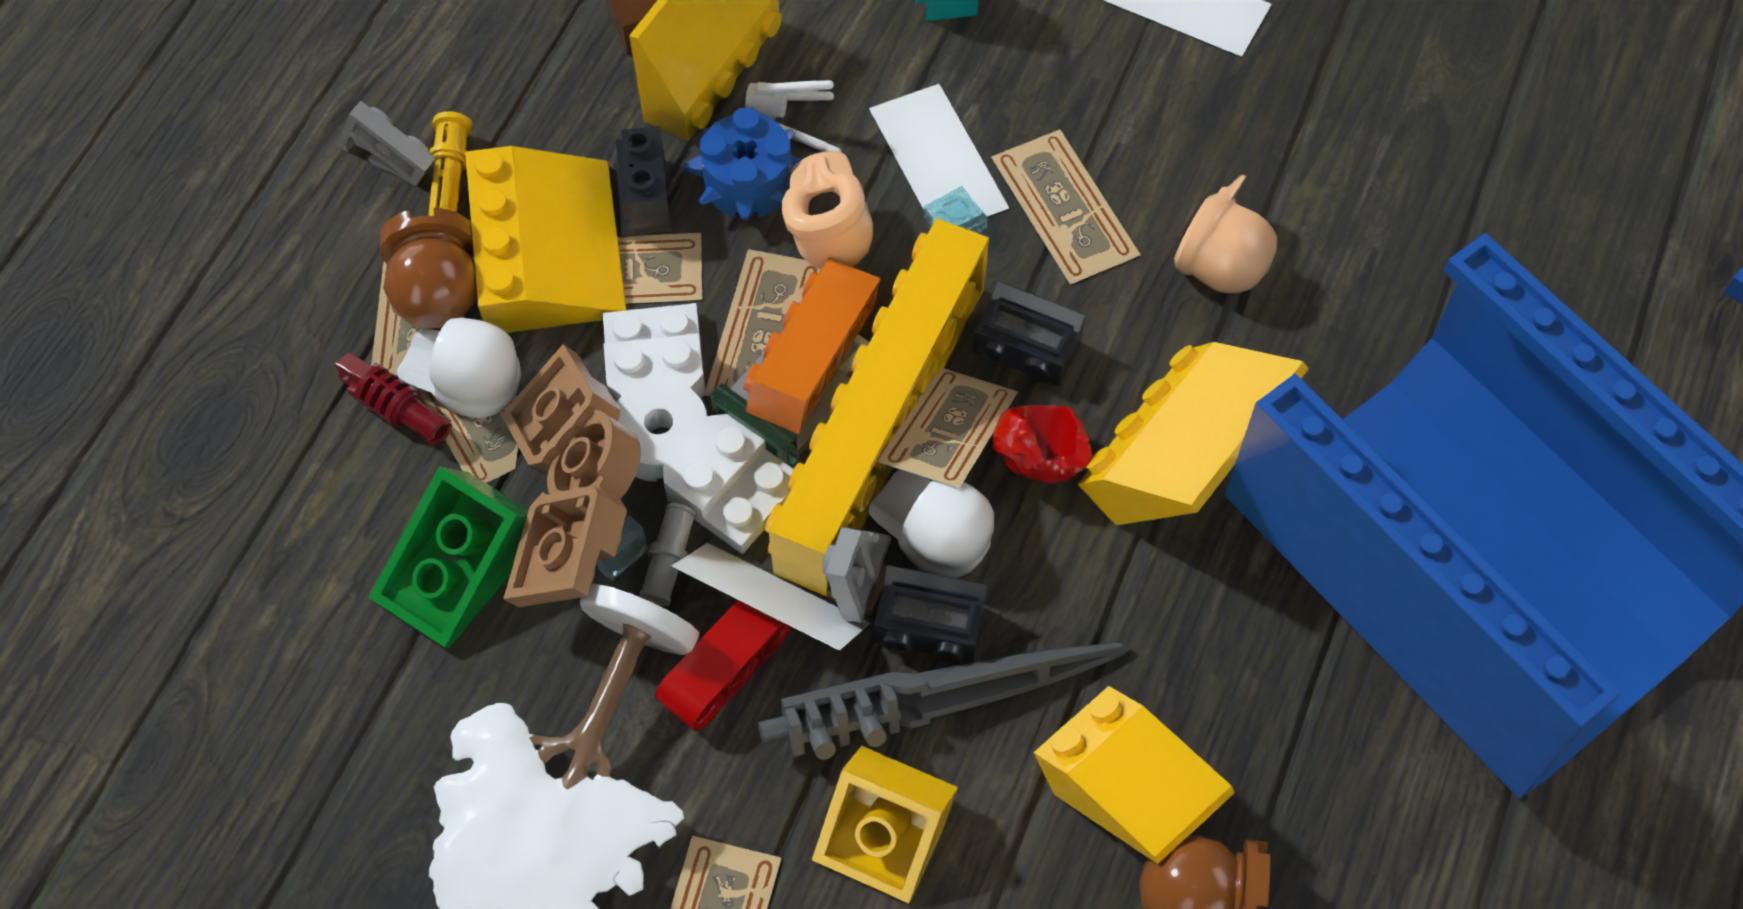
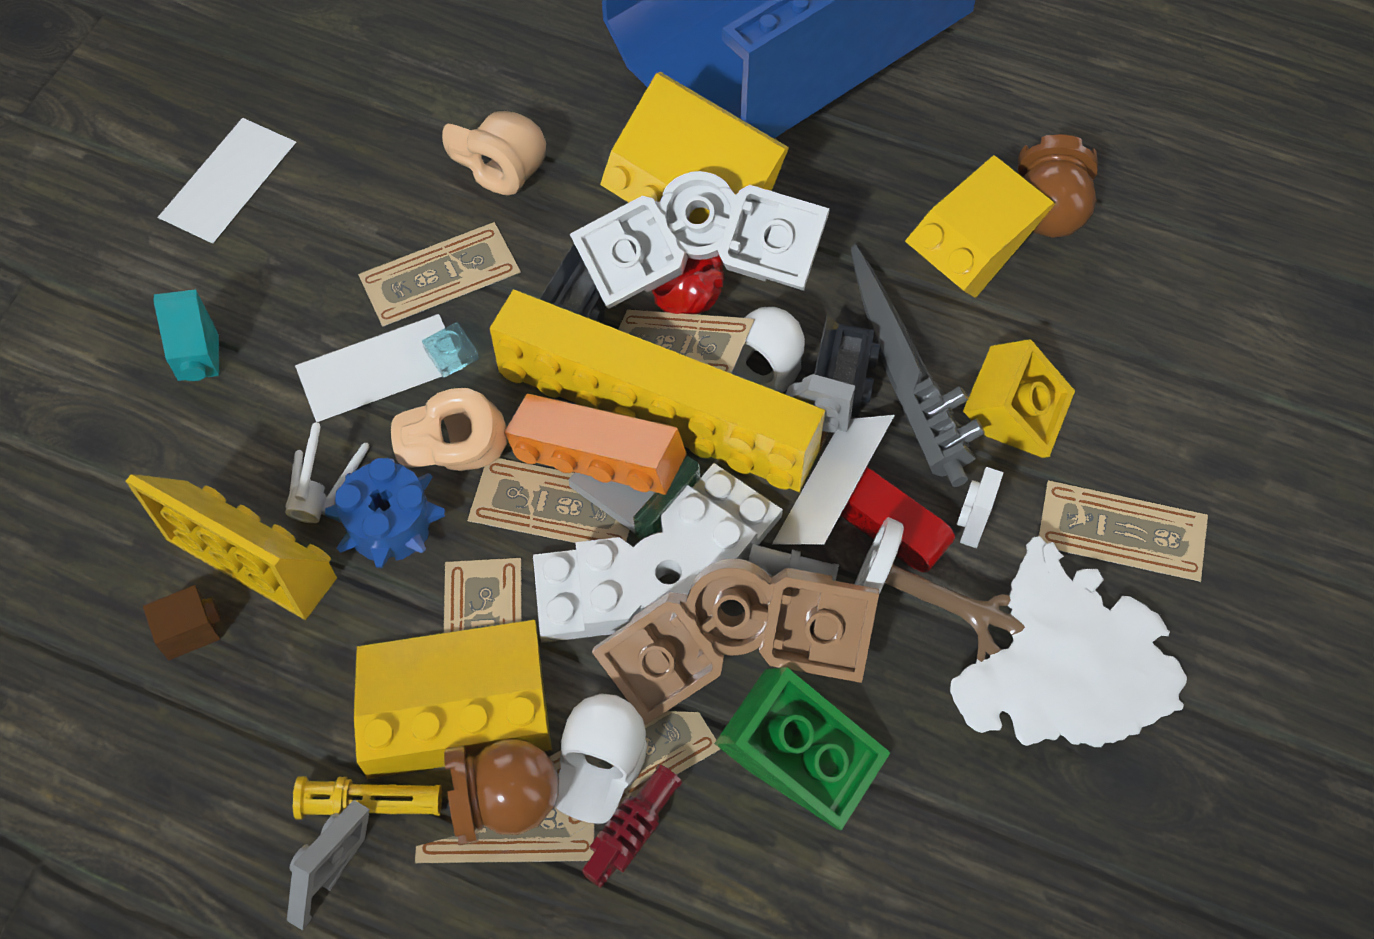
camera: 90 degrees left, 0 degrees up
black window [615,126,672,237] -> none
none -> white plate [570,171,829,309]
none -> white wing [957,467,1004,548]

